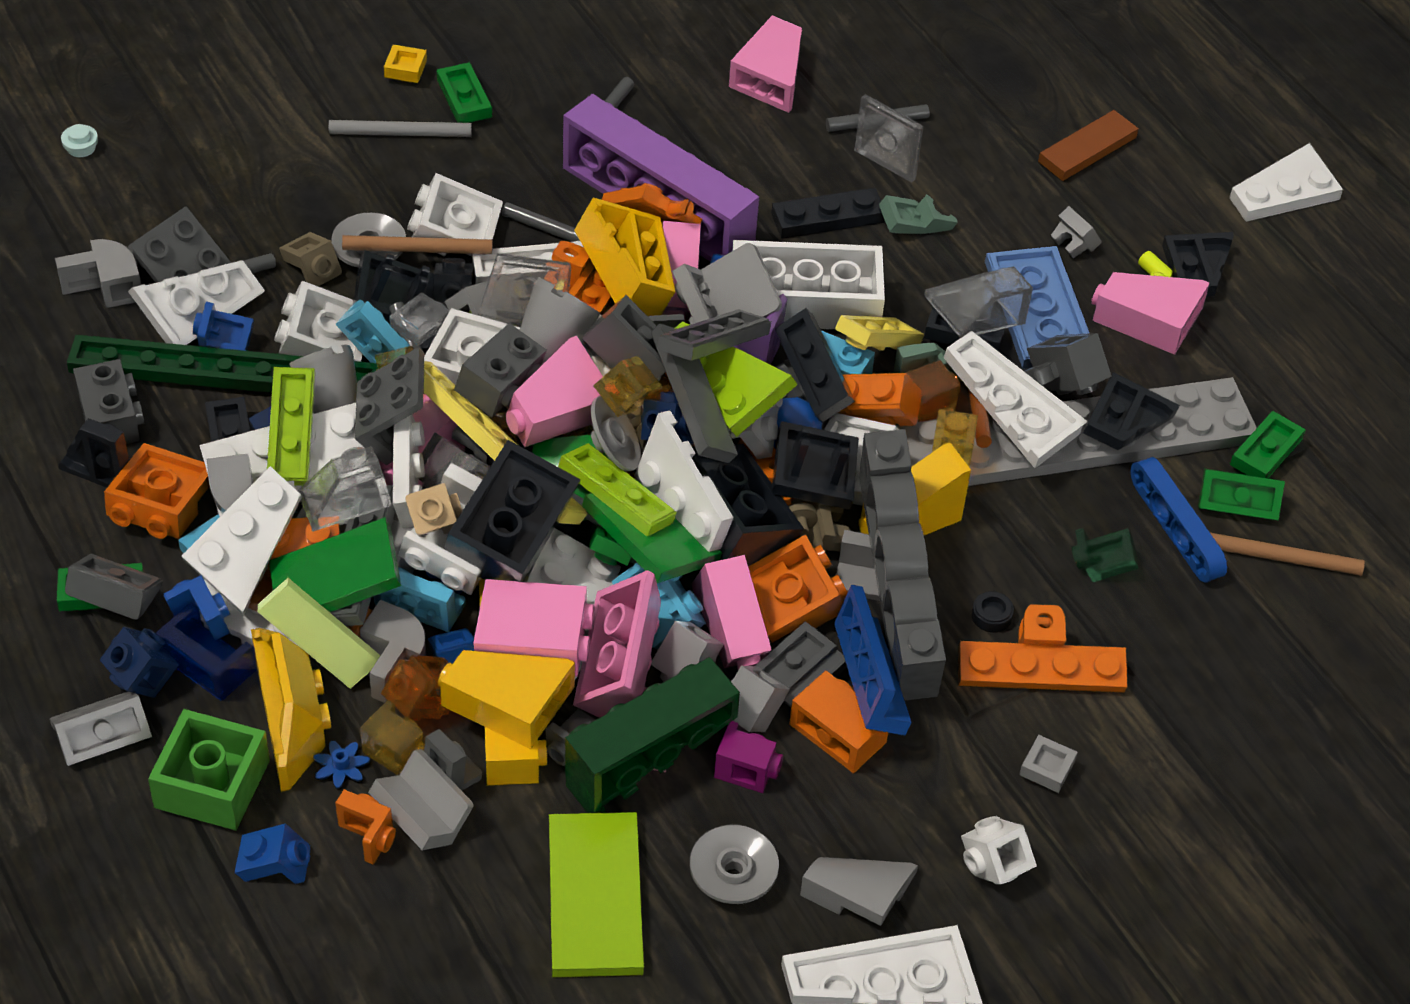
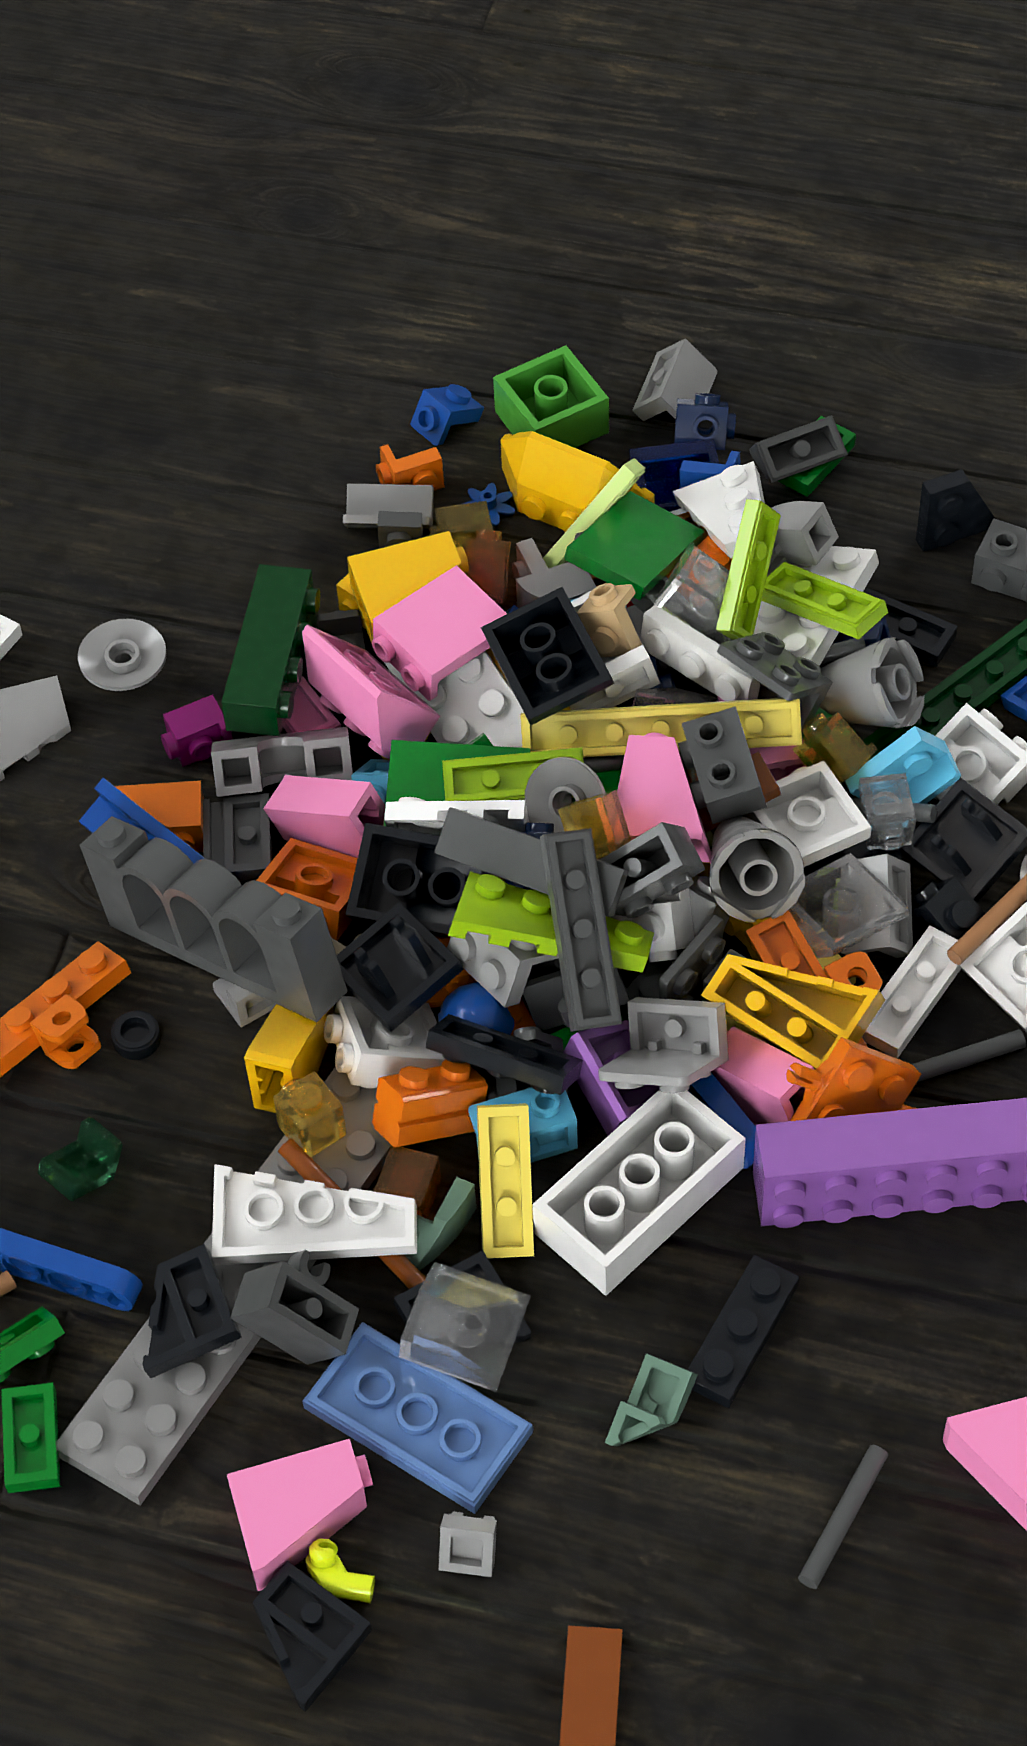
camera: 140 degrees right, 5 degrees up
orange plate [104,443,210,539] -> none
lime tile [549,812,644,977] -> none
clear slope [855,94,923,183] -> none
none -> lime tile [716,499,781,640]

